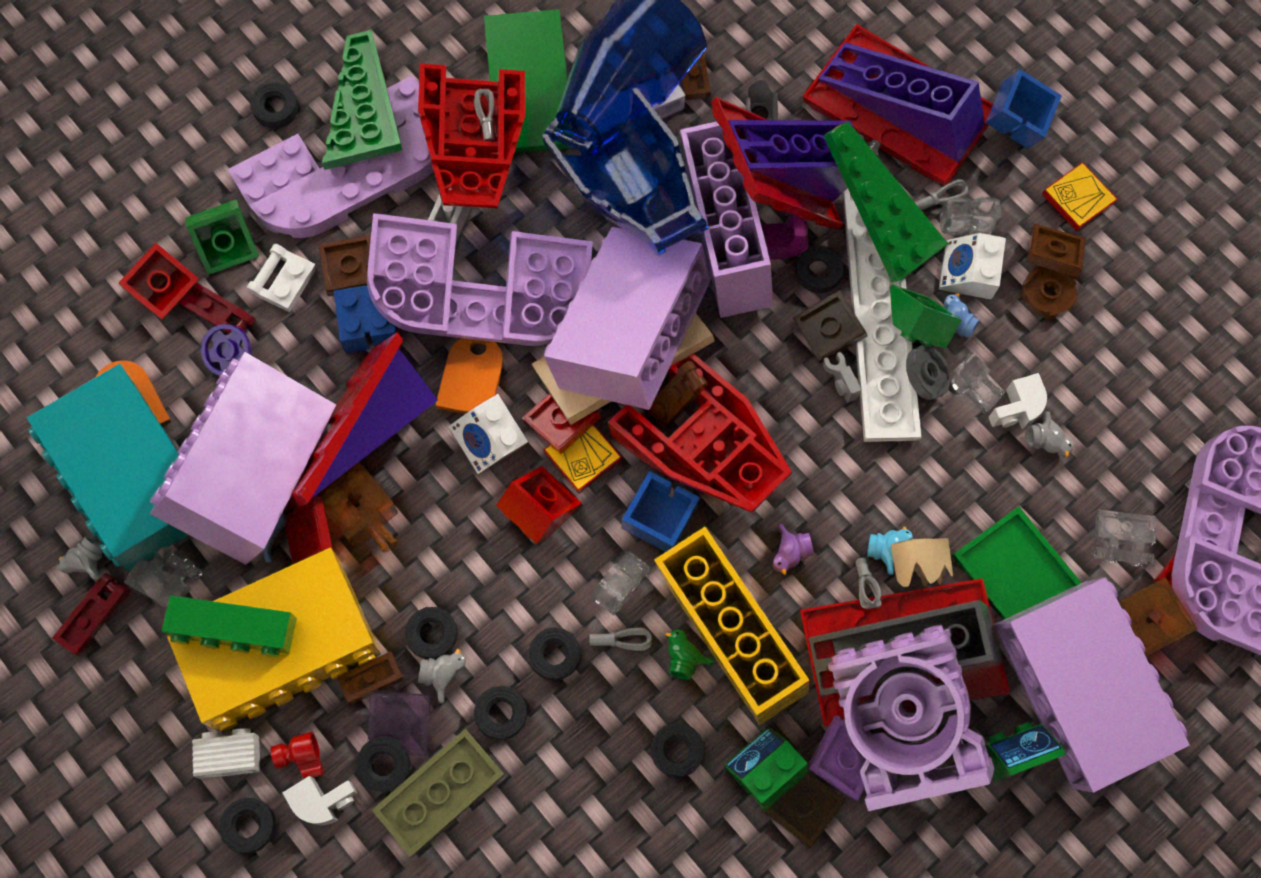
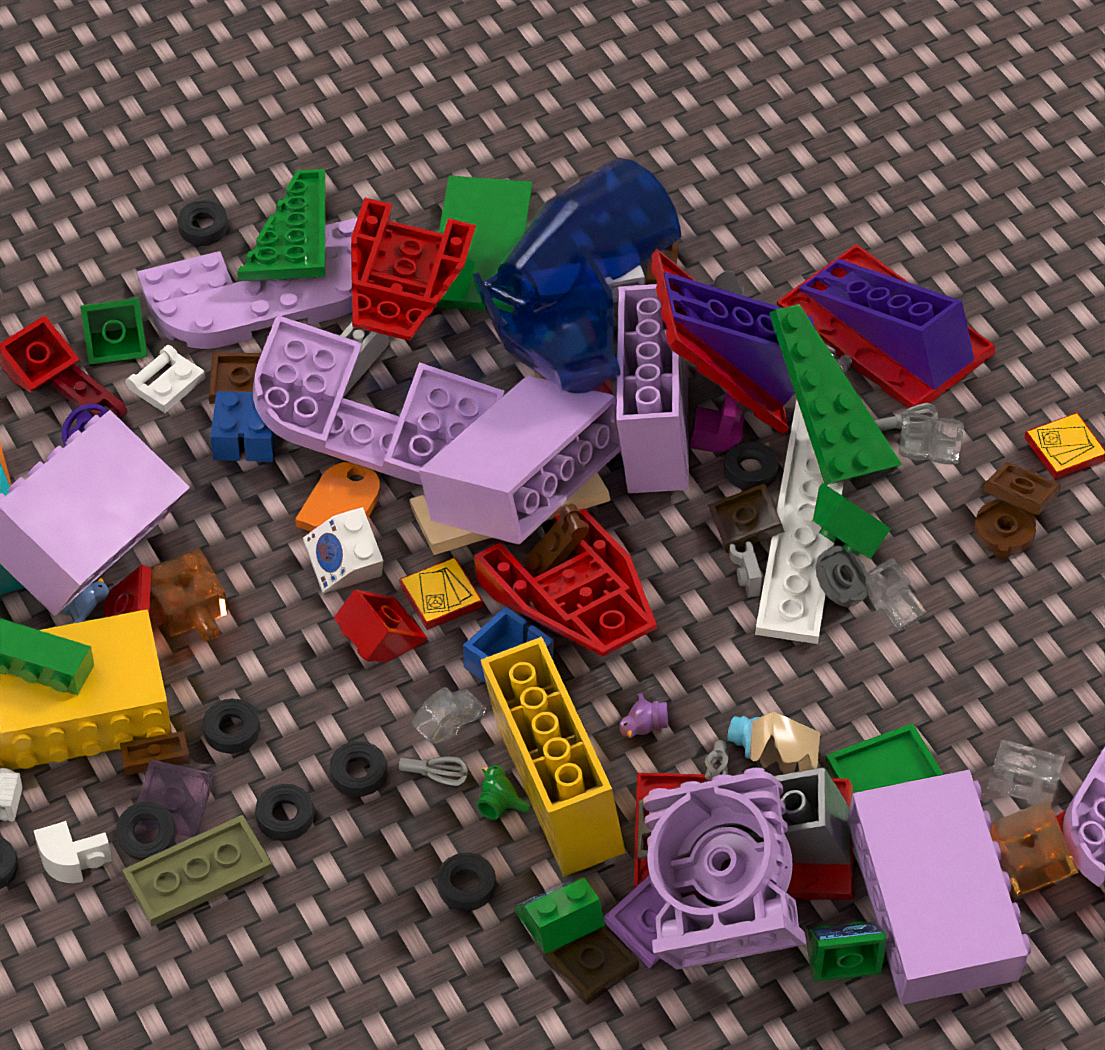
camera: 15 degrees right, 20 degrees down
red piece [271,731,324,779] -> none
piece [284,333,438,511] -> none
light grey animal [418,649,466,704] -> none
light grey piece [474,89,495,142] -> none
red tile [522,393,601,454] -> none
white slope [939,233,1006,299] -> none
medium blue animal [944,293,980,339] -> none
blue piece [986,69,1062,149] -> none
white brick [989,373,1047,430] -> none
light grey animal [1025,411,1074,457] -> none

